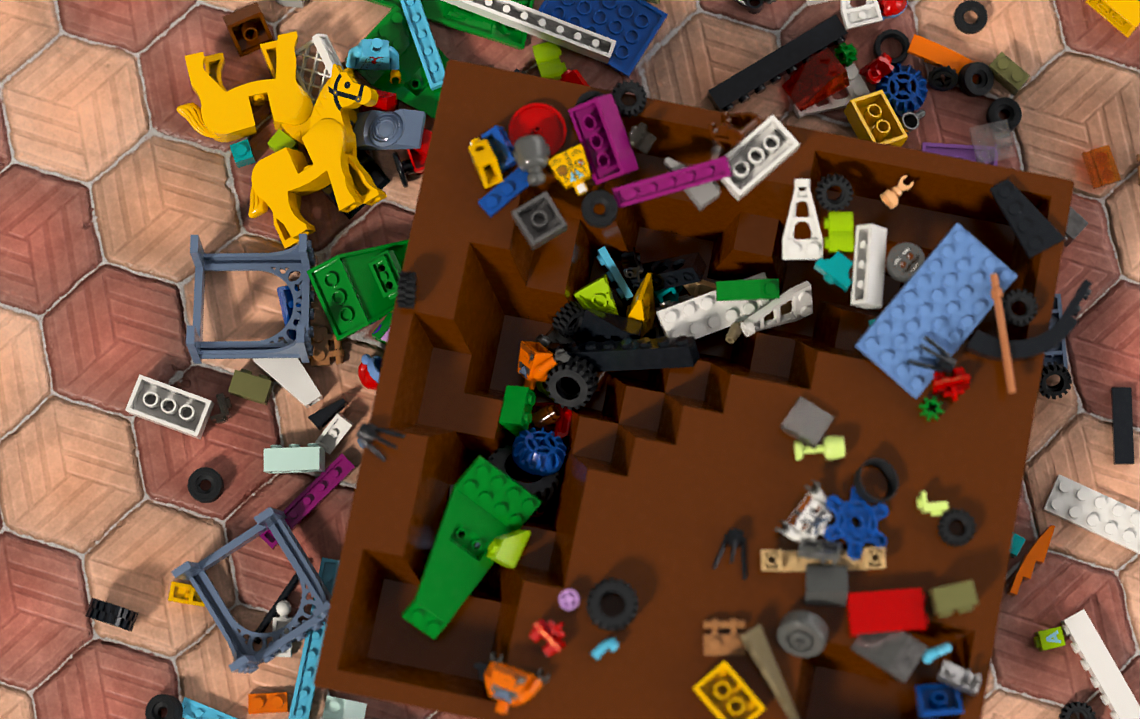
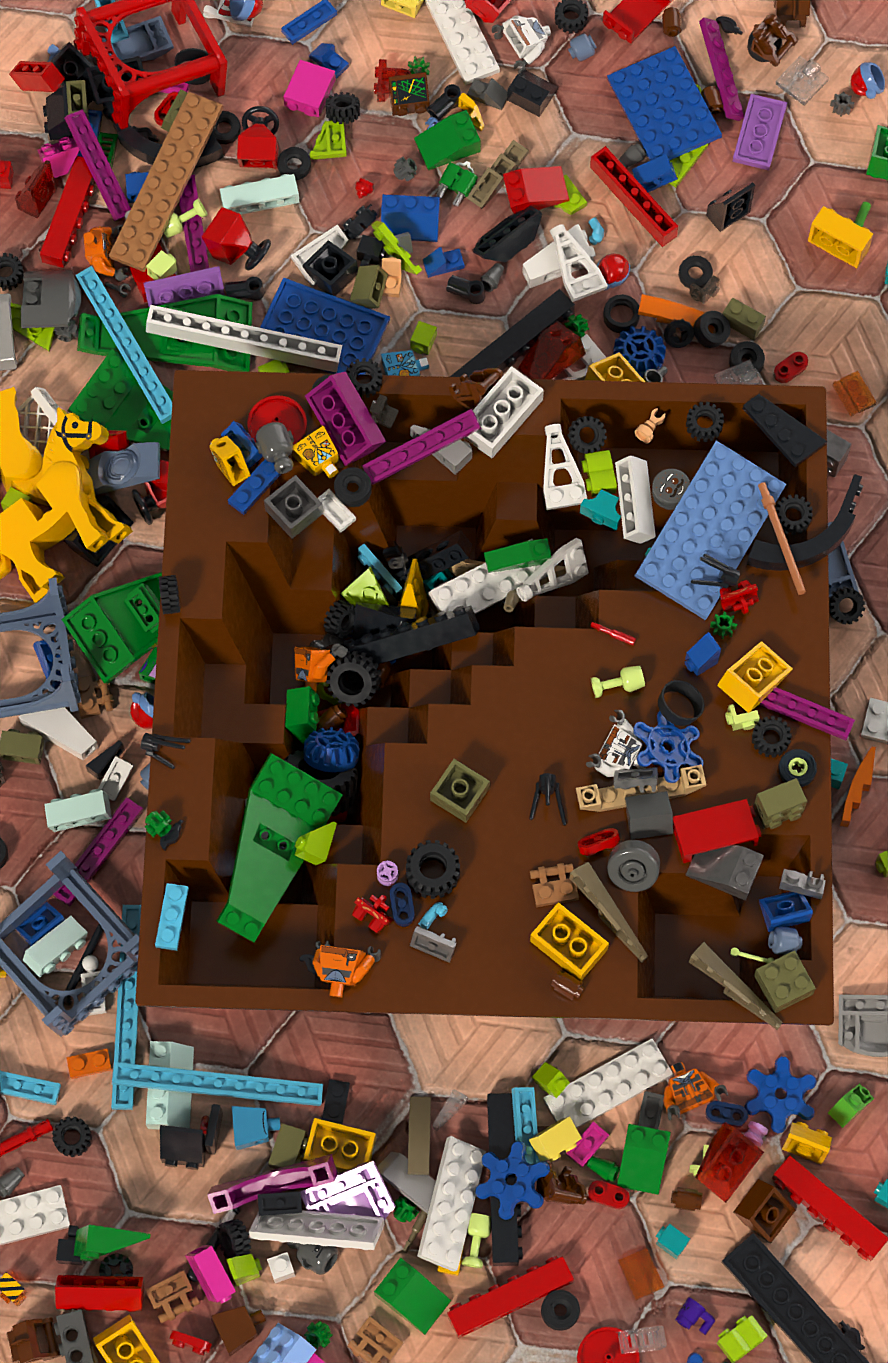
camera: 10 degrees left, 10 degrees down
medium azure torso [343,38,401,84] -> none
clear smoke tile [780,396,835,449] -> none
red hips [859,53,894,85] -> none
medium azure arm [922,642,952,664] -> none
none -> blue slope [16,901,65,946]
none -> light aqua brick [23,916,88,977]
none -> green gear [145,810,172,837]
none -> medium azure plate [155,883,189,951]
none -> black piece [160,820,183,851]
none -> white tile [318,489,356,532]
none -> dark azure torso [381,350,429,376]
none -> dark blue plate [390,883,415,927]
none -> lime brick [410,321,437,355]
none -> flat silver plate [410,926,456,963]
none -> olive brick [430,759,490,823]
none -> red plate [577,828,620,856]
none -> red piece [591,622,636,646]
none -> blue slope [685,632,721,676]
none -> black tyre [686,402,724,442]
none -> clear smoke bracket [689,275,720,304]
none -> yellow slope [717,641,793,713]
none -> magenta plate [759,687,855,741]
none -> red plate [774,352,809,383]
none -> black bush [778,749,817,787]

